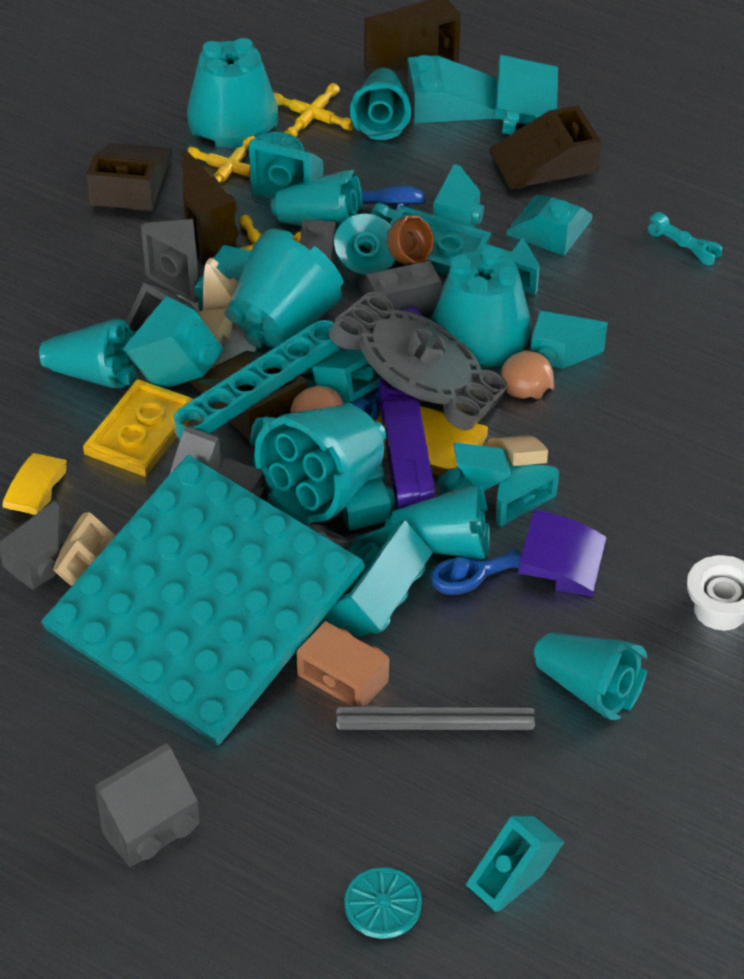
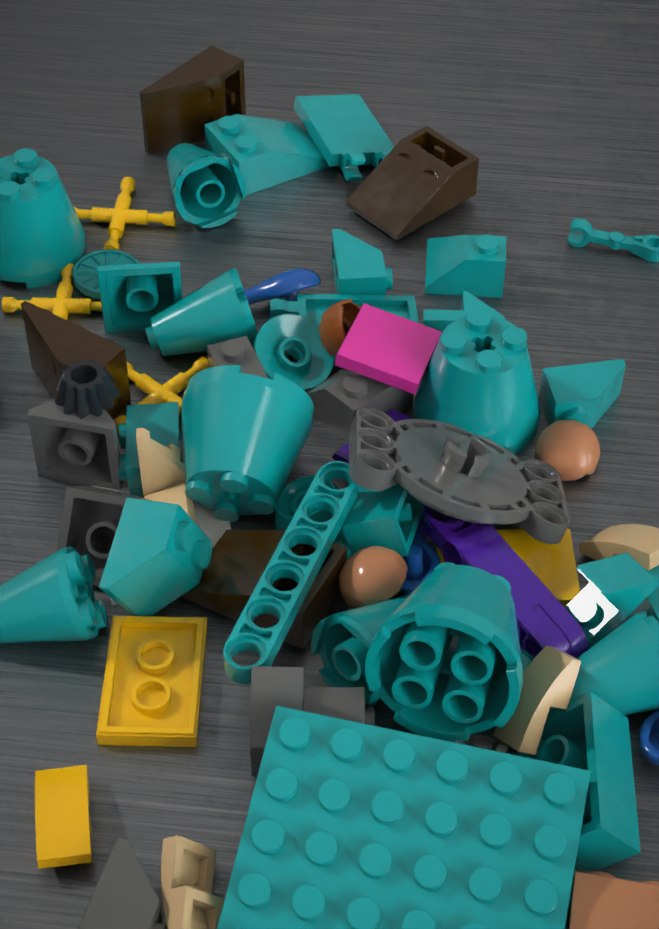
camera: 25 degrees left, 0 degrees up
none -> black piece [55,359,120,419]
none -> dark pink tile [334,303,442,395]
none -> tan slope [493,645,581,755]

